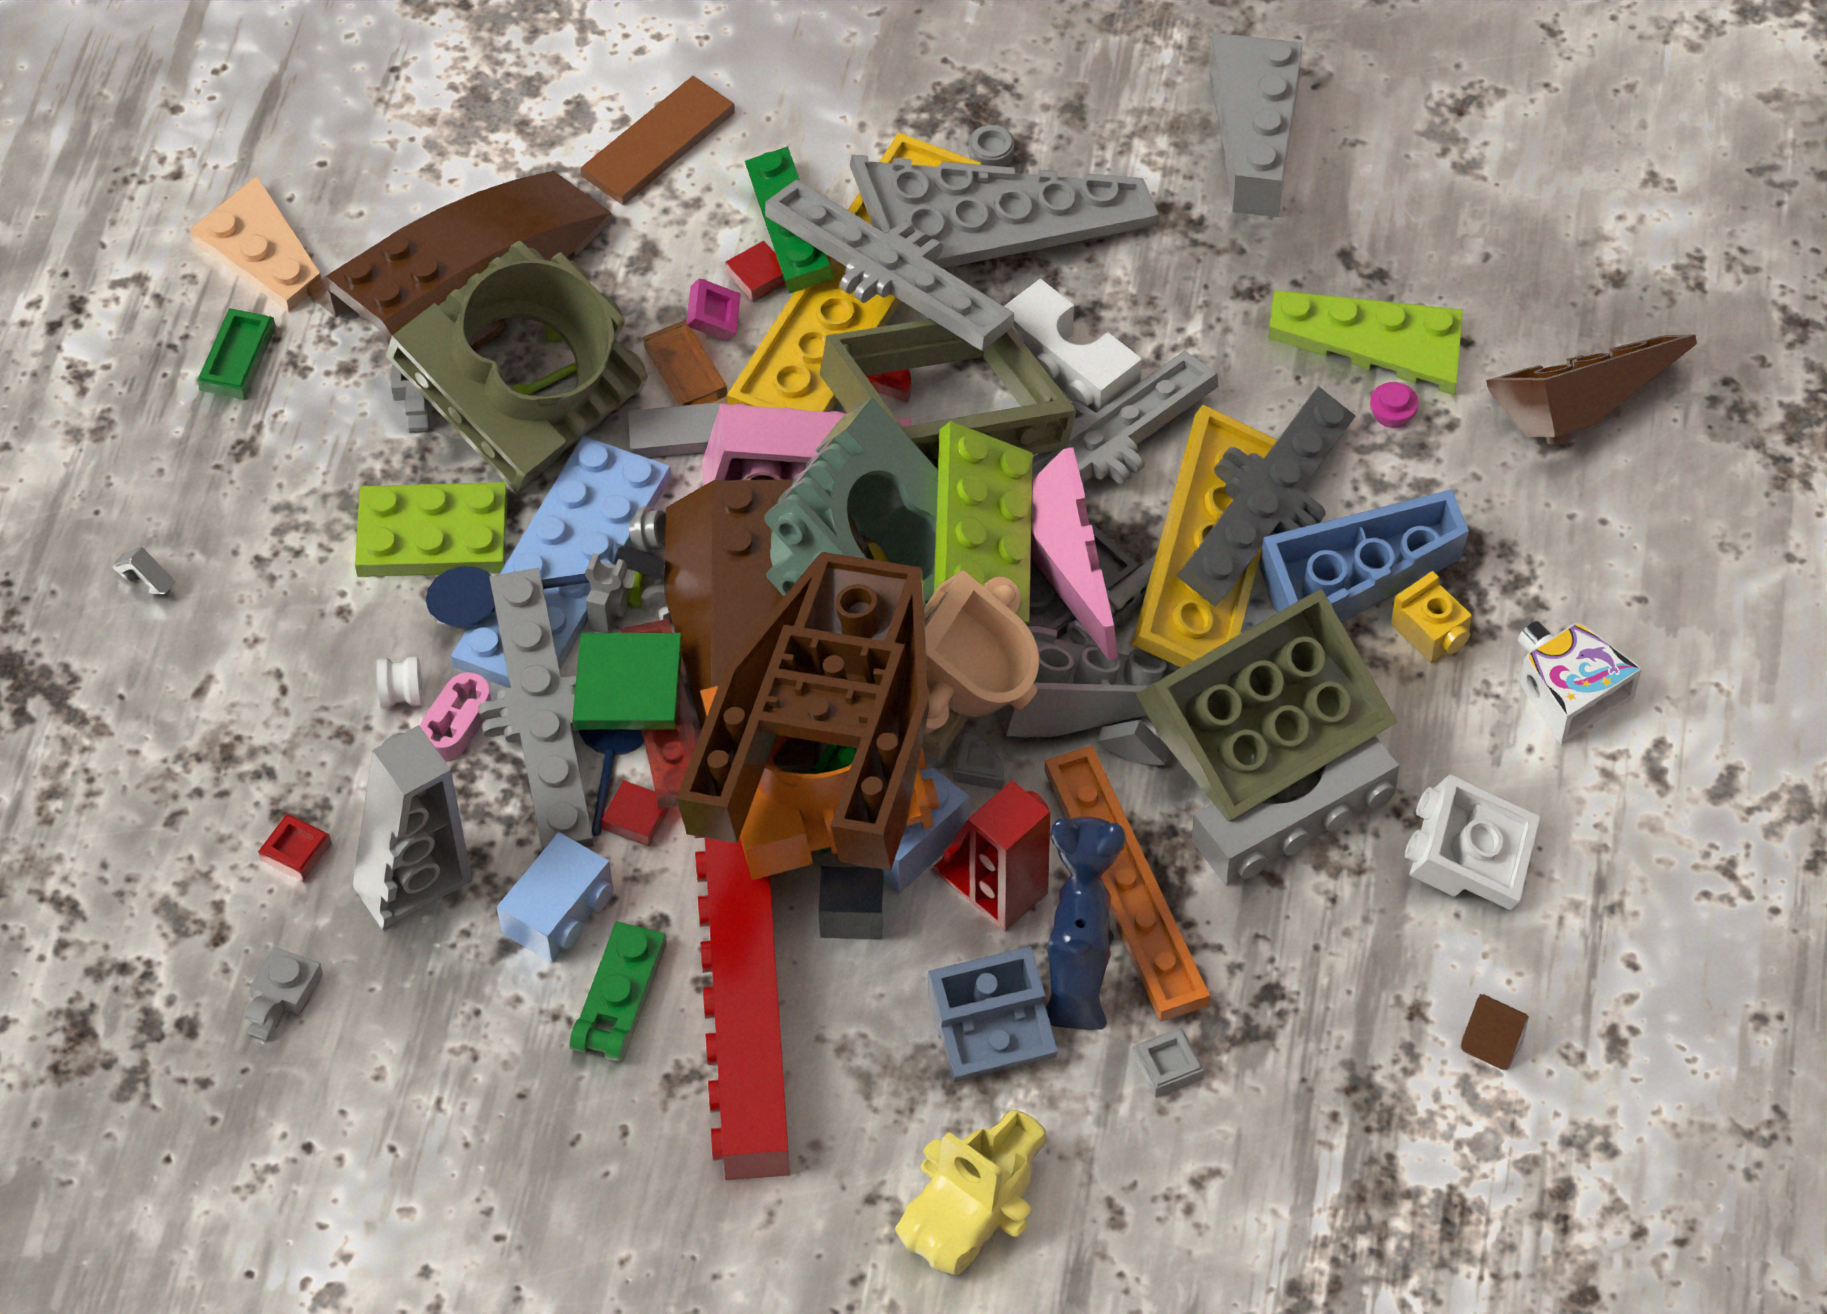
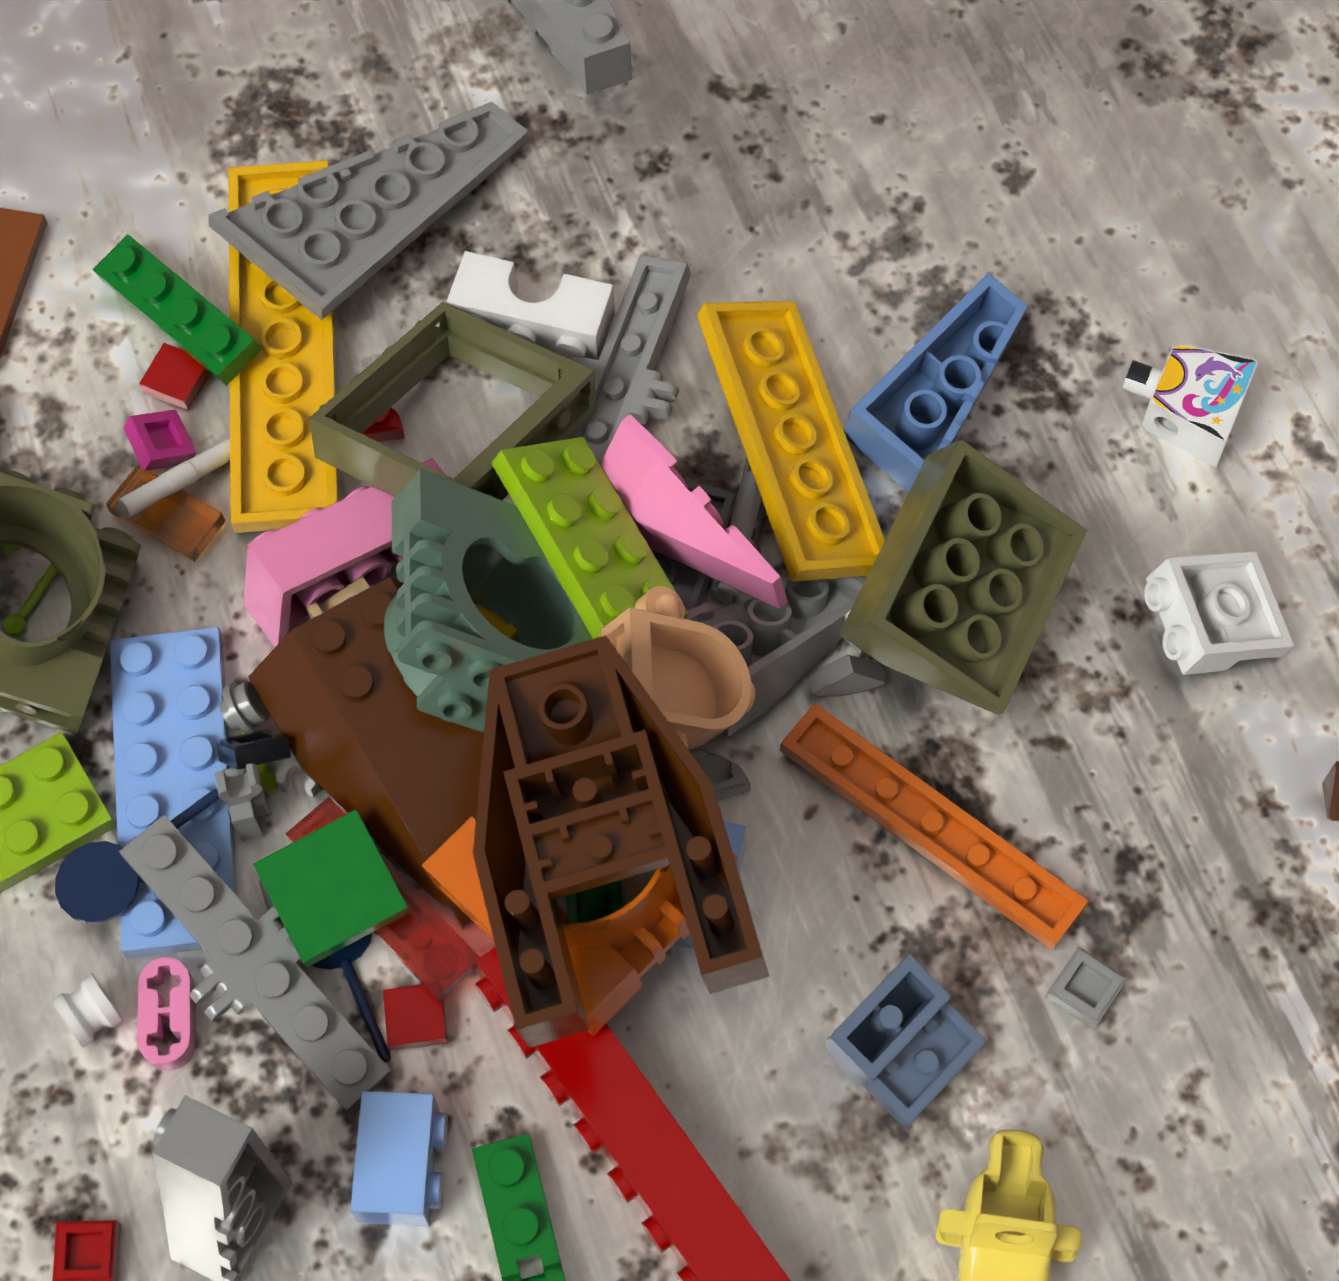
camera: 30 degrees left, 10 degrees up
light grey tile [627,402,723,458] -> none
light grey hinge [765,179,1014,351] -> none
black panel [818,866,884,940] -> none
red wedge [931,780,1051,932] -> none
light grey tile [969,125,1014,167] -> none
dark blue animal [1045,817,1126,1030] -> none
dark grey hinge [1176,386,1356,607] -> none
light grey arch [1192,736,1400,886] -> none
lime wing [1268,290,1463,396] -> none
dark pink plate [1370,382,1419,428] -> none
yellow brick [1391,571,1472,663] -> none
reddish brown wedge [1486,334,1697,444] -> none
none -> white piece [116,439,230,519]

